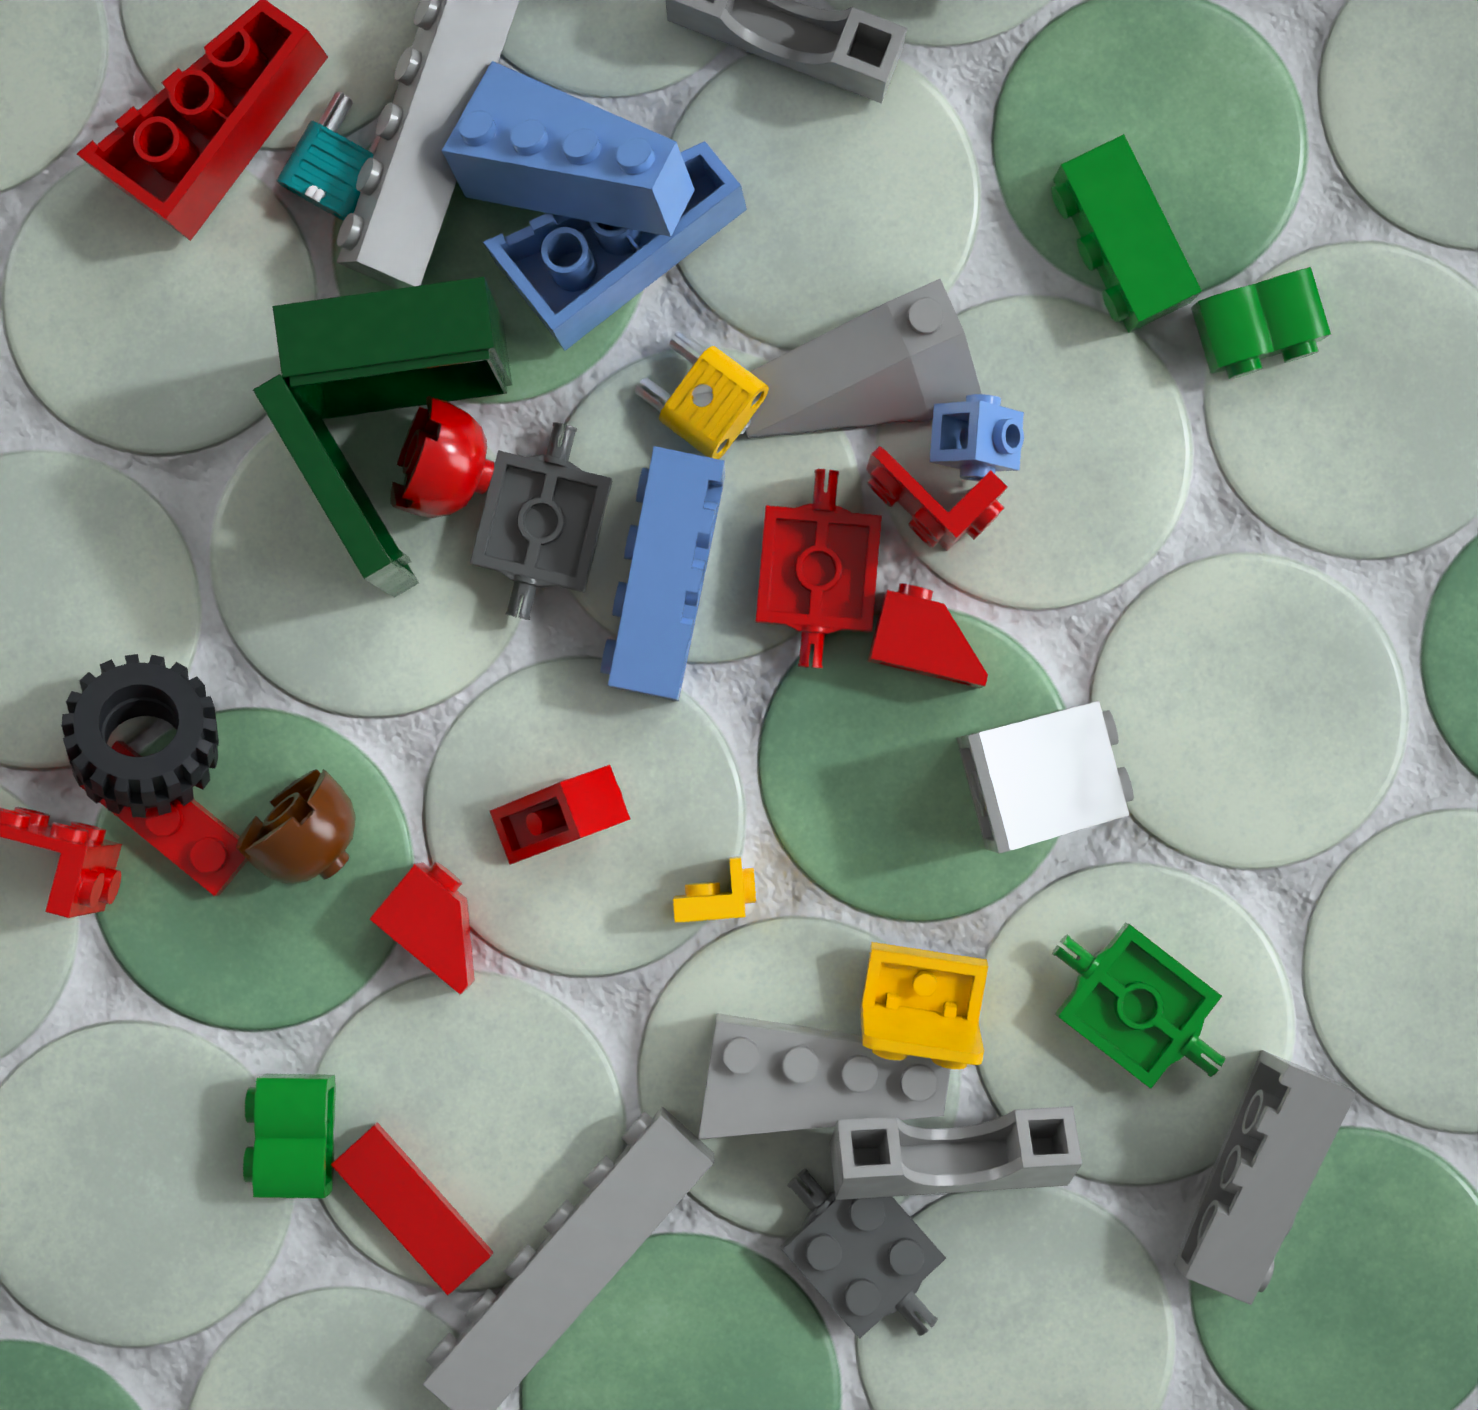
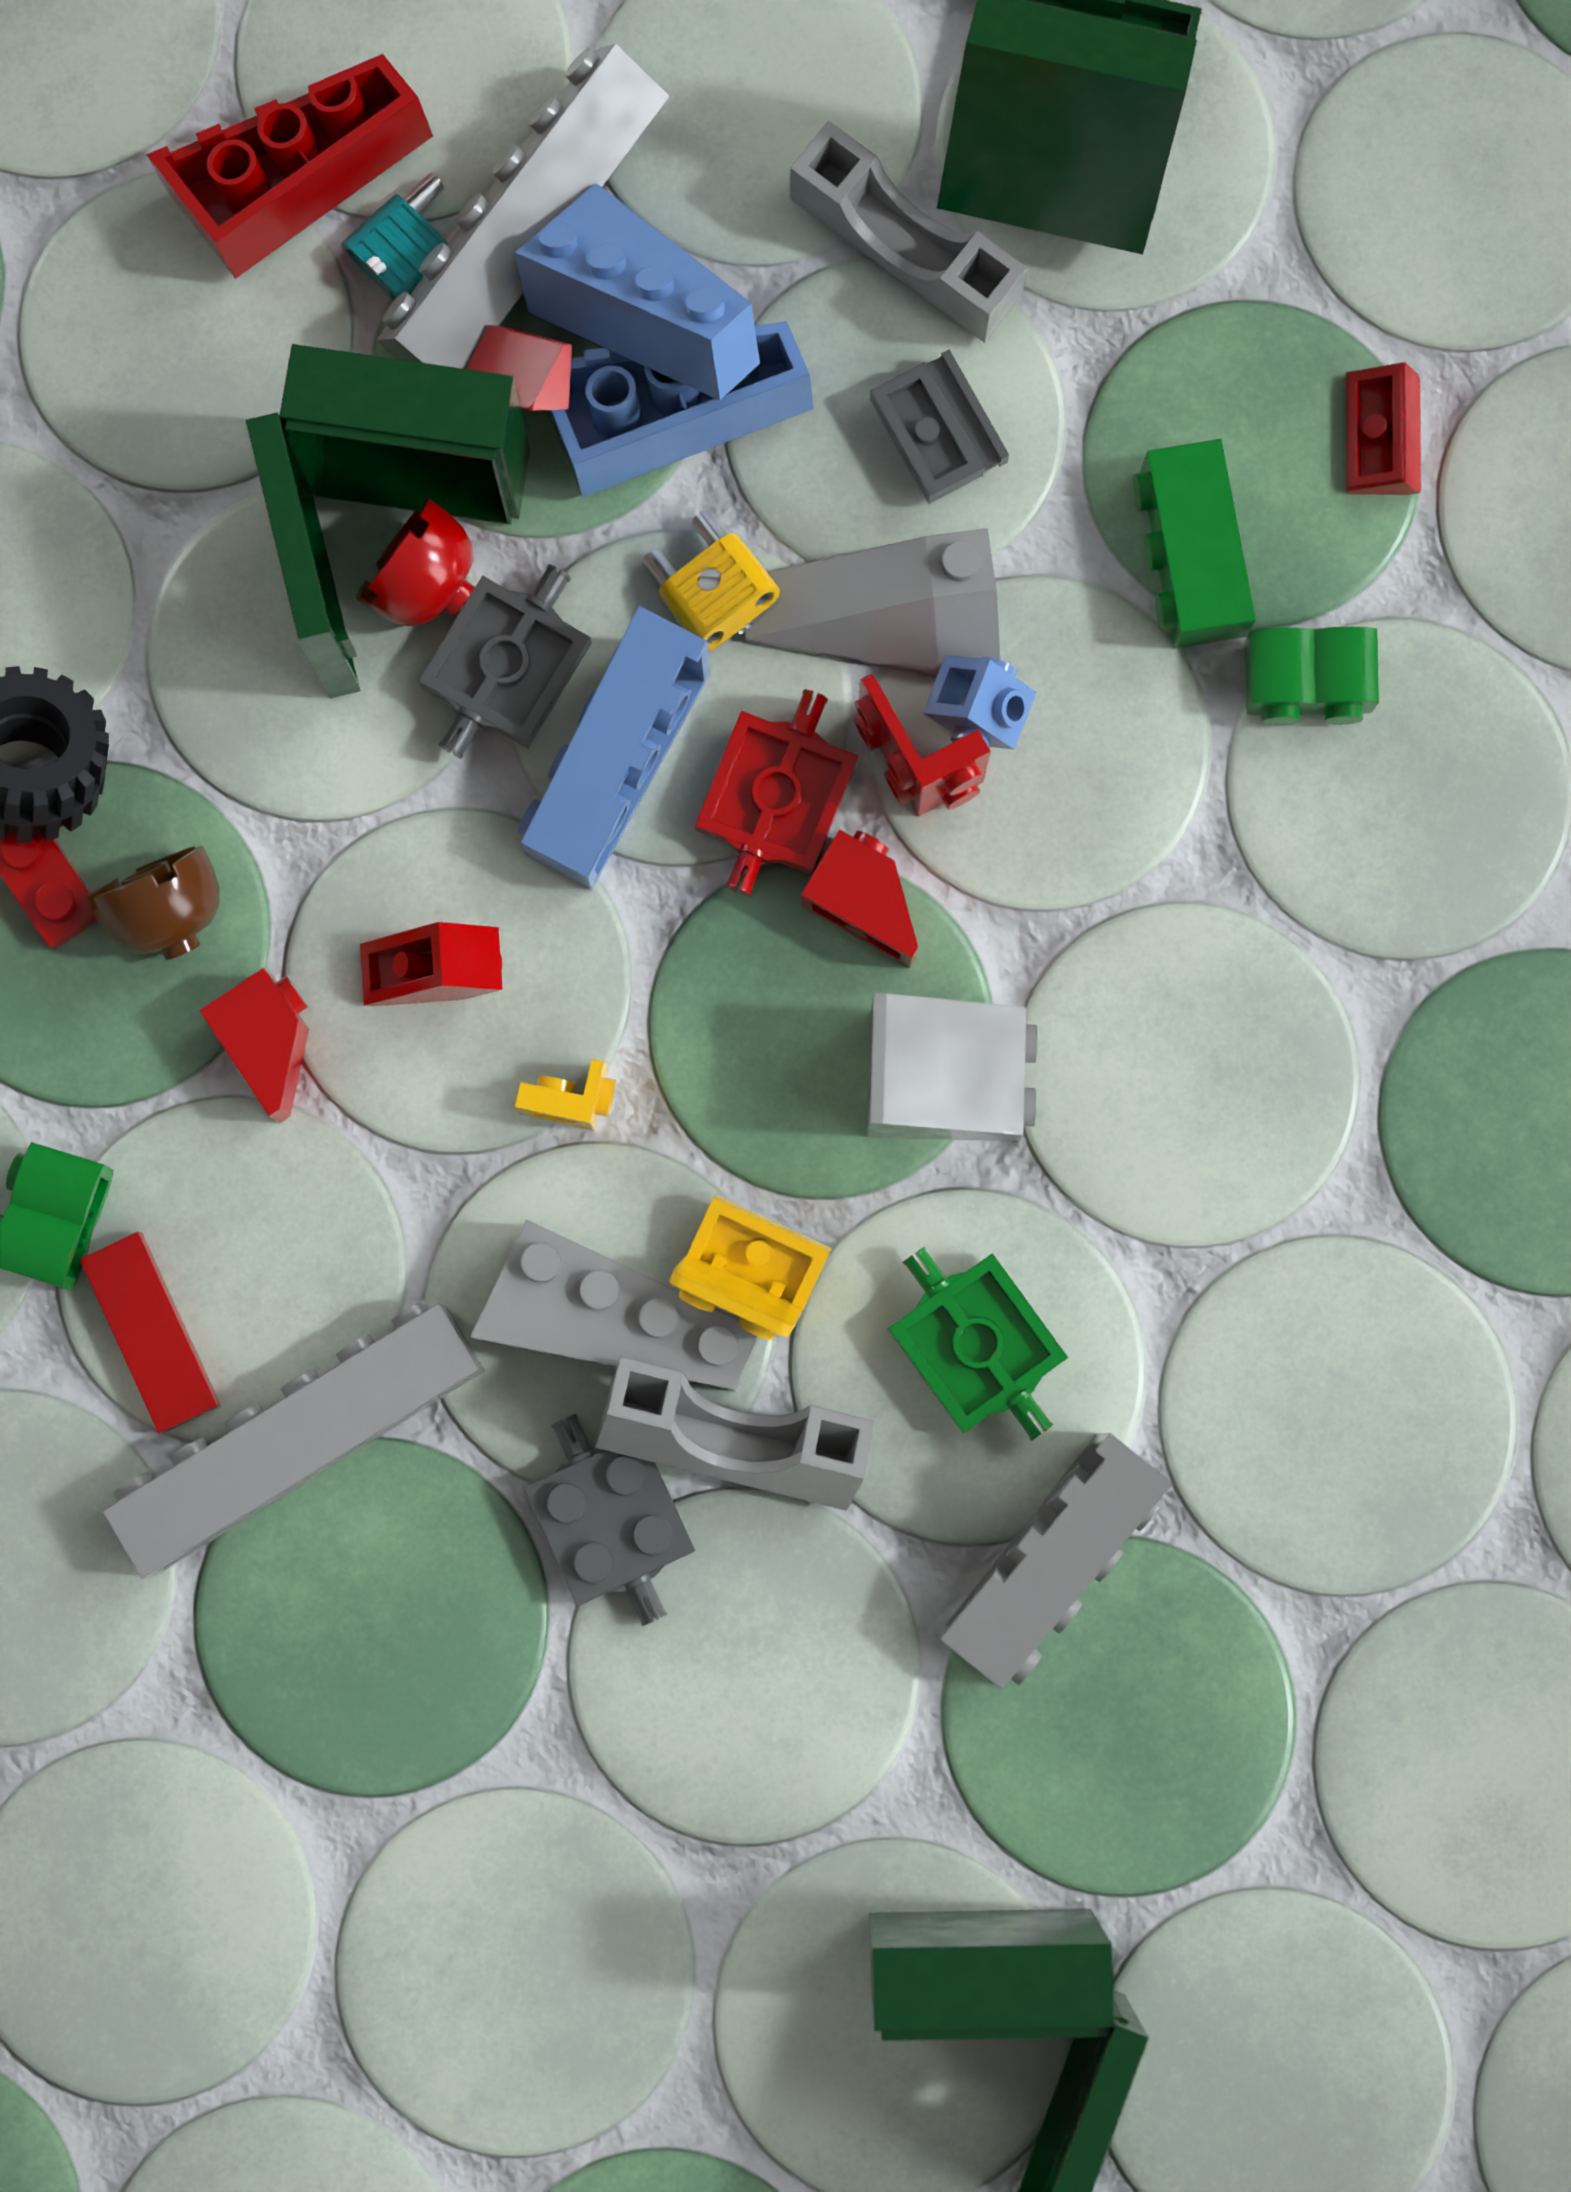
camera: 20 degrees right, 5 degrees down
none -> slope [466,325,572,411]
none -> dark grey plate [870,349,1009,504]
none -> red slope [1346,362,1421,495]

